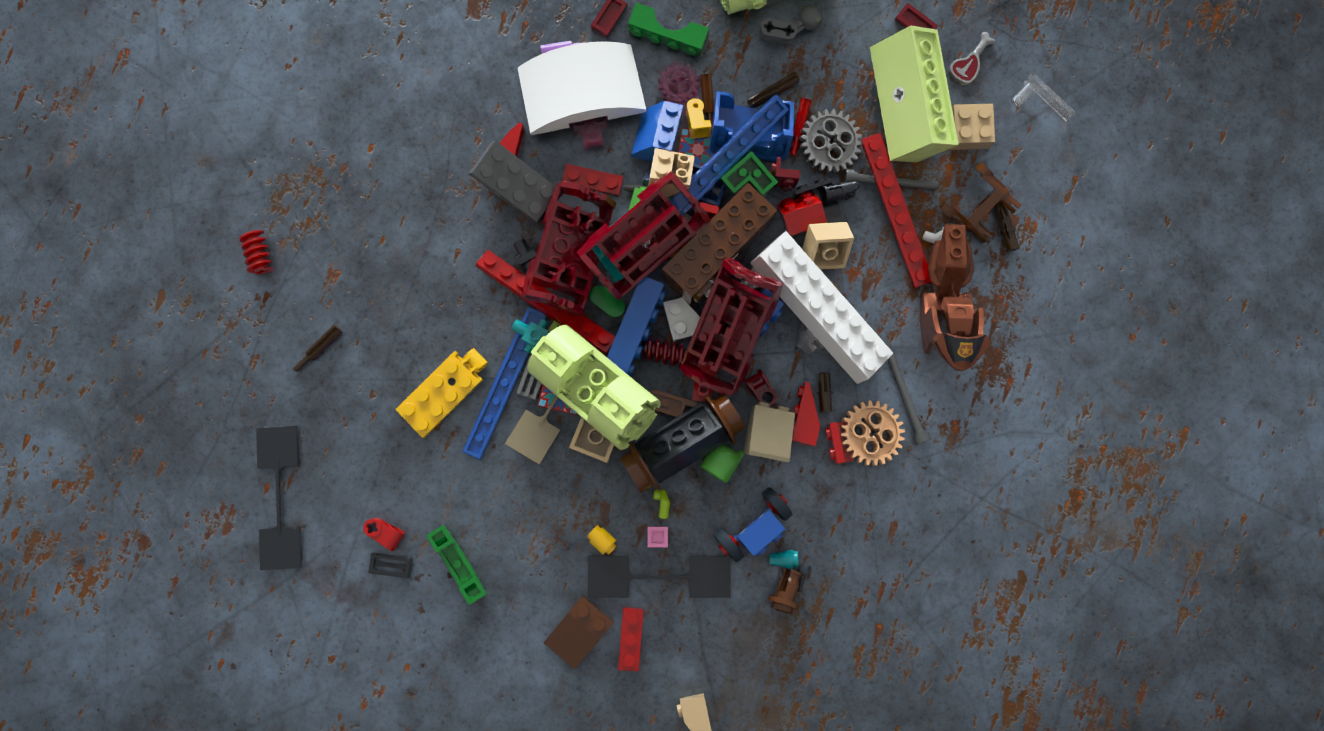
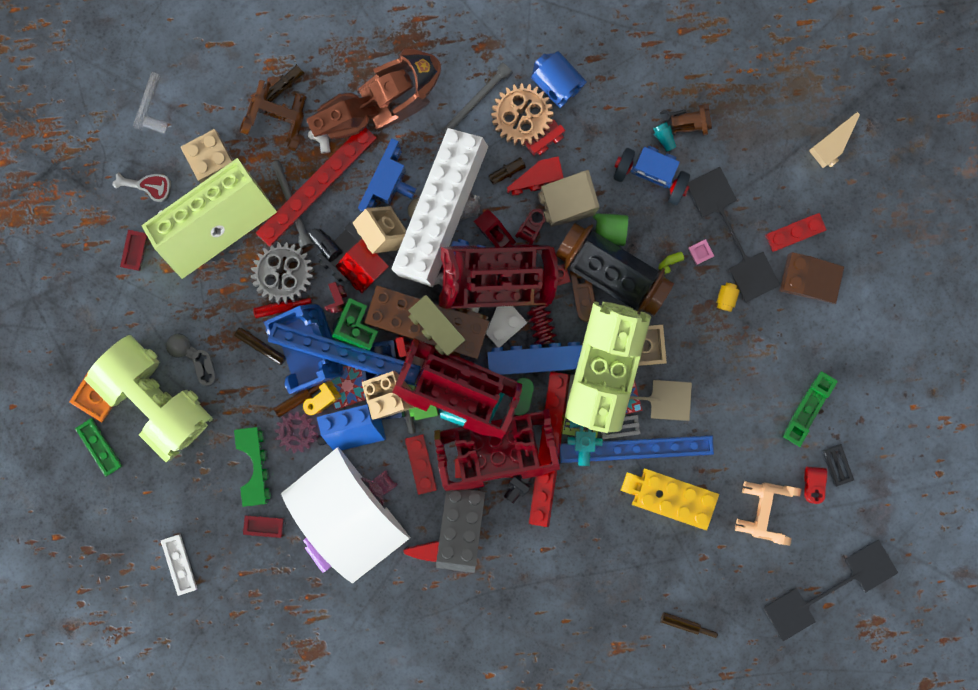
camera: 115 degrees left, 5 degrees up
none -> blue brick [358,138,417,213]
none -> olive brick [408,295,466,356]
none -> dark red slope [473,209,516,247]
none -> blue cylinder [531,51,587,108]
none -> light nougat connector [735,481,801,546]

